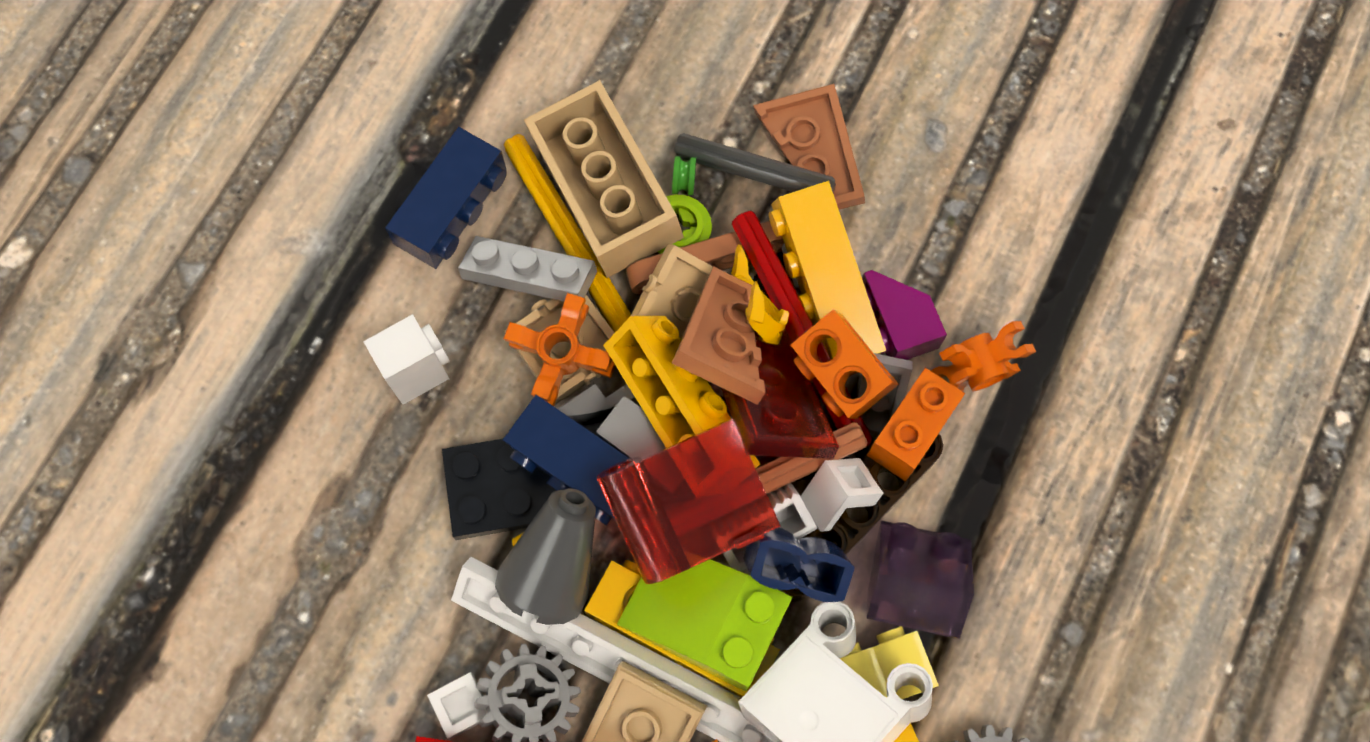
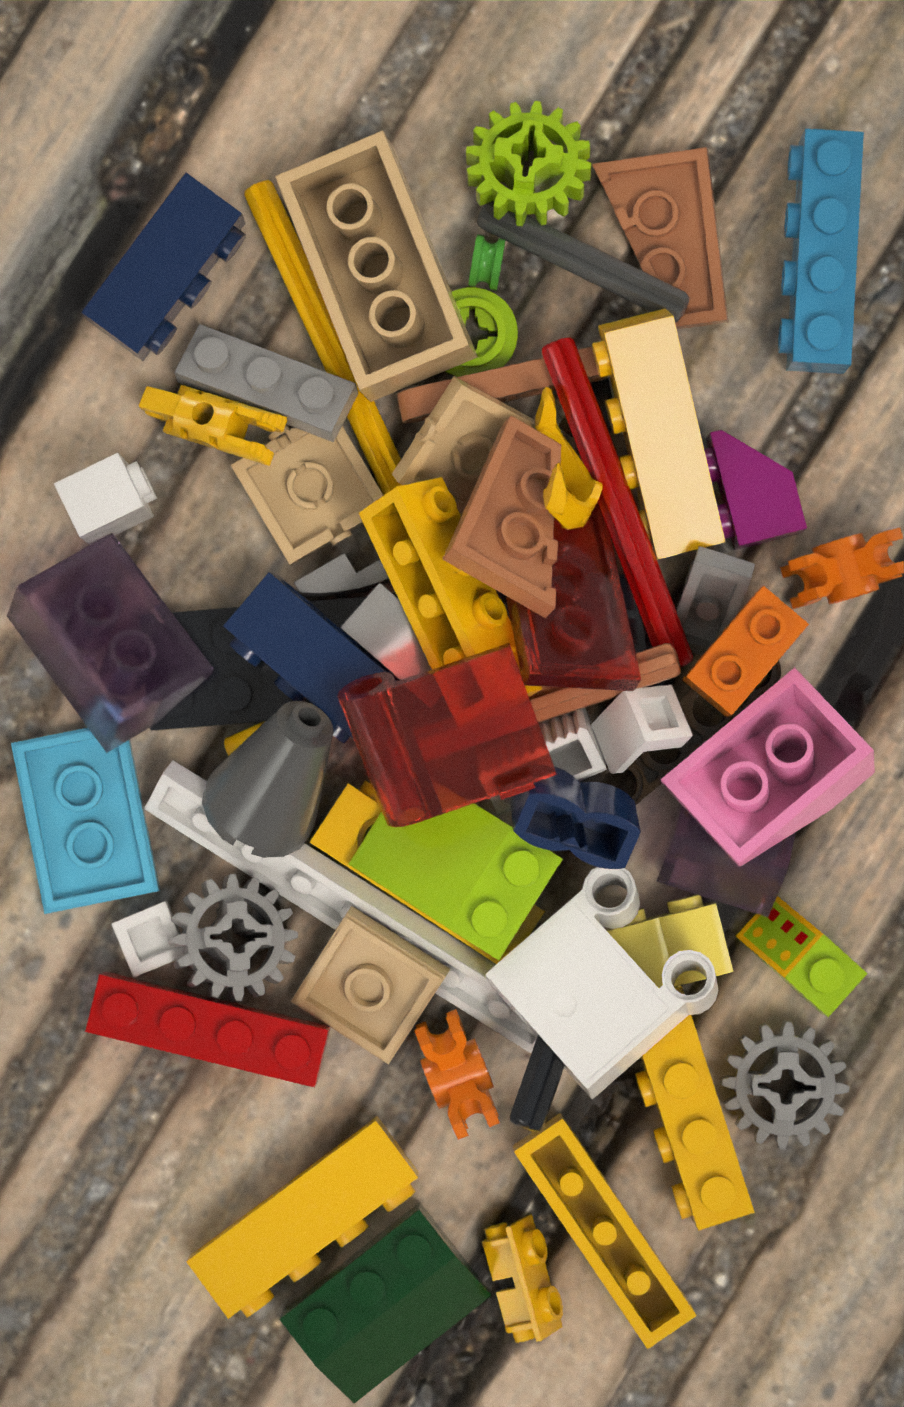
camera: 10 degrees right, 15 degrees up
orange pin [504,293,615,406] -> none
orange brick [790,309,899,419] -> none
none -> clear purple slope [7,533,214,753]
none -> medium azure tile [11,720,160,914]
none -> yellow hinge [139,385,288,466]
none -> lime gear [466,101,591,227]
none -> bright pink slope [661,667,875,867]
none -> lime slope [735,893,868,1017]
none -> dark azure brick [778,128,864,374]

